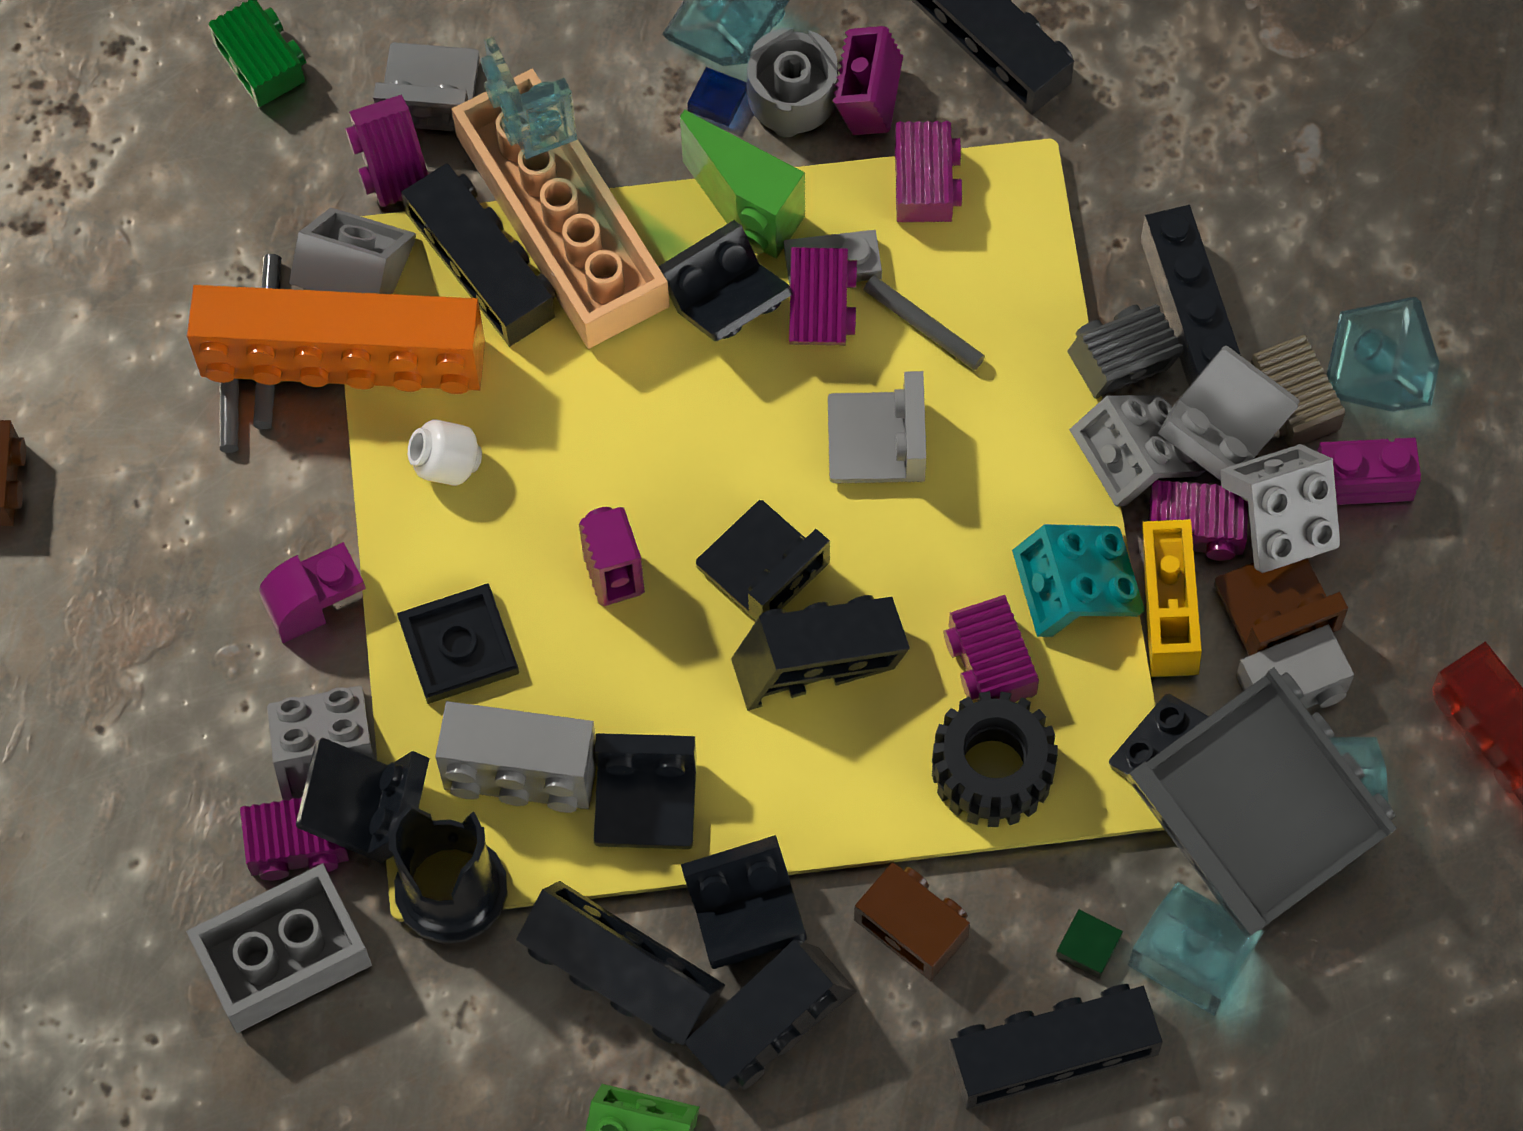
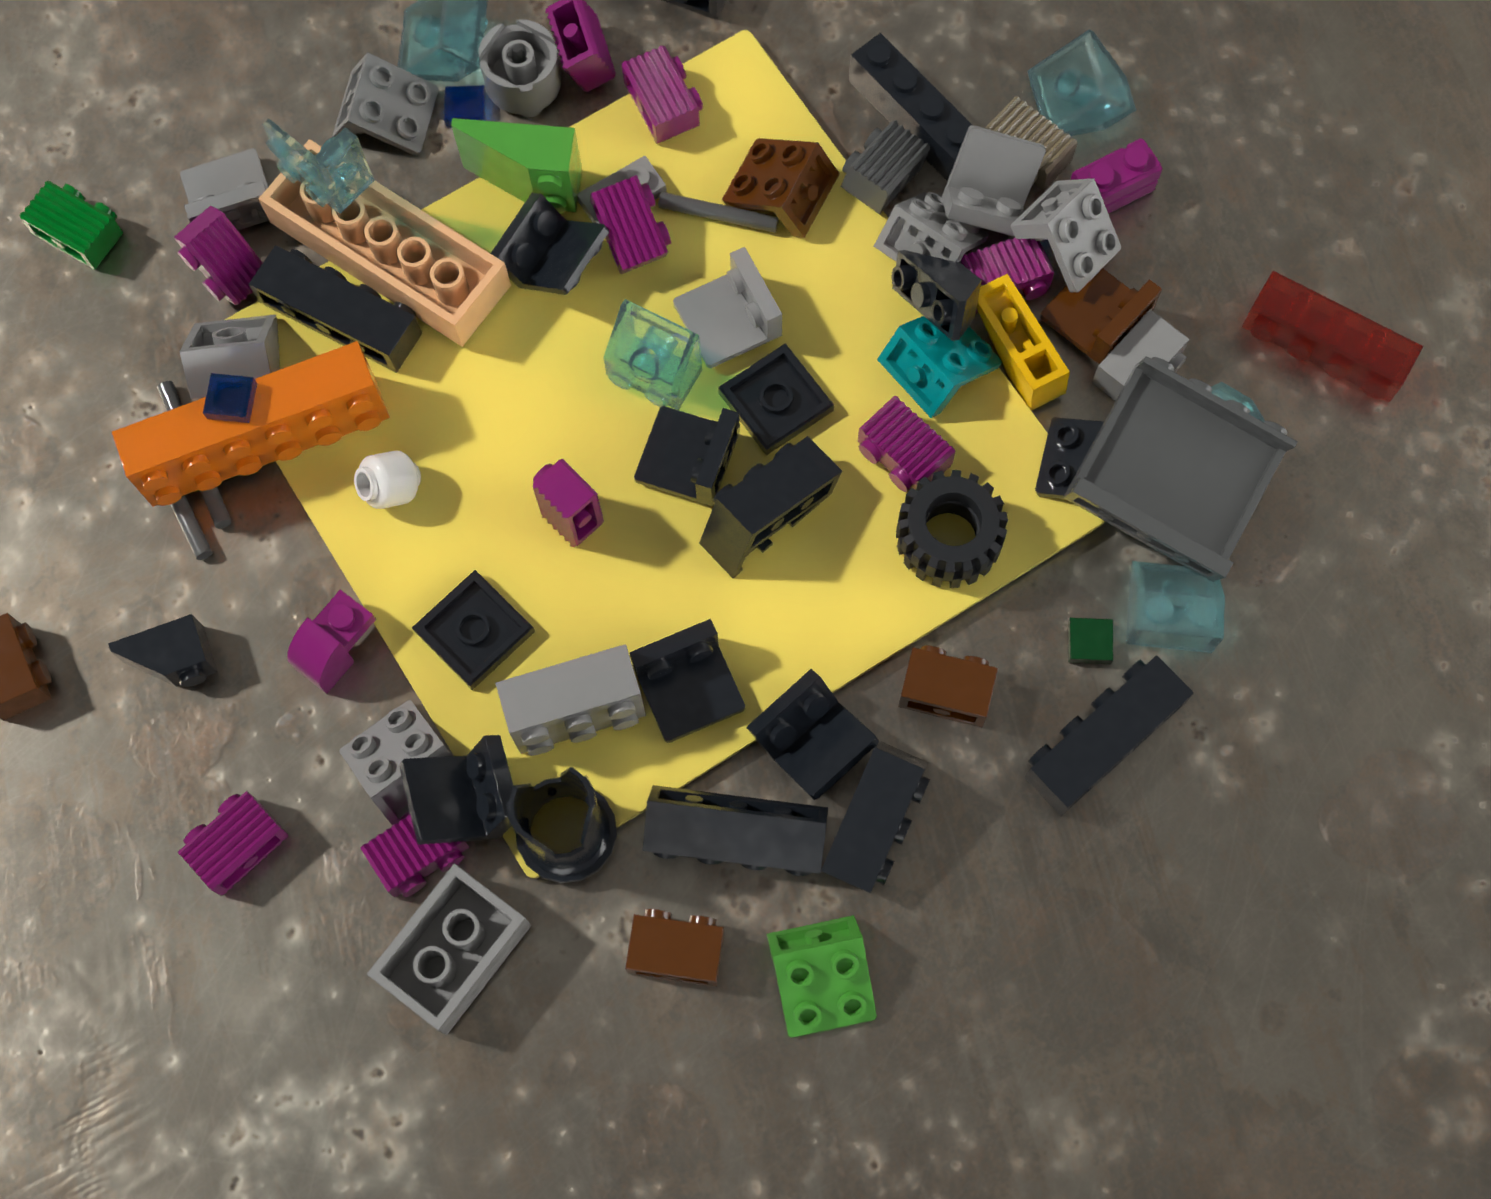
camera: 25 degrees left, 5 degrees up
none -> black slope [108,614,218,687]
none -> magenta brick [178,791,289,896]
none -> clear blue tile [203,373,257,423]
none -> light grey bracket [332,52,439,156]
none -> clear light blue slope [603,299,702,410]
none -> reddish brown brick [625,909,725,987]
none -> black tile [718,343,834,456]
none -> reddish brown bracket [722,138,840,238]
none -> black slope [892,250,982,341]

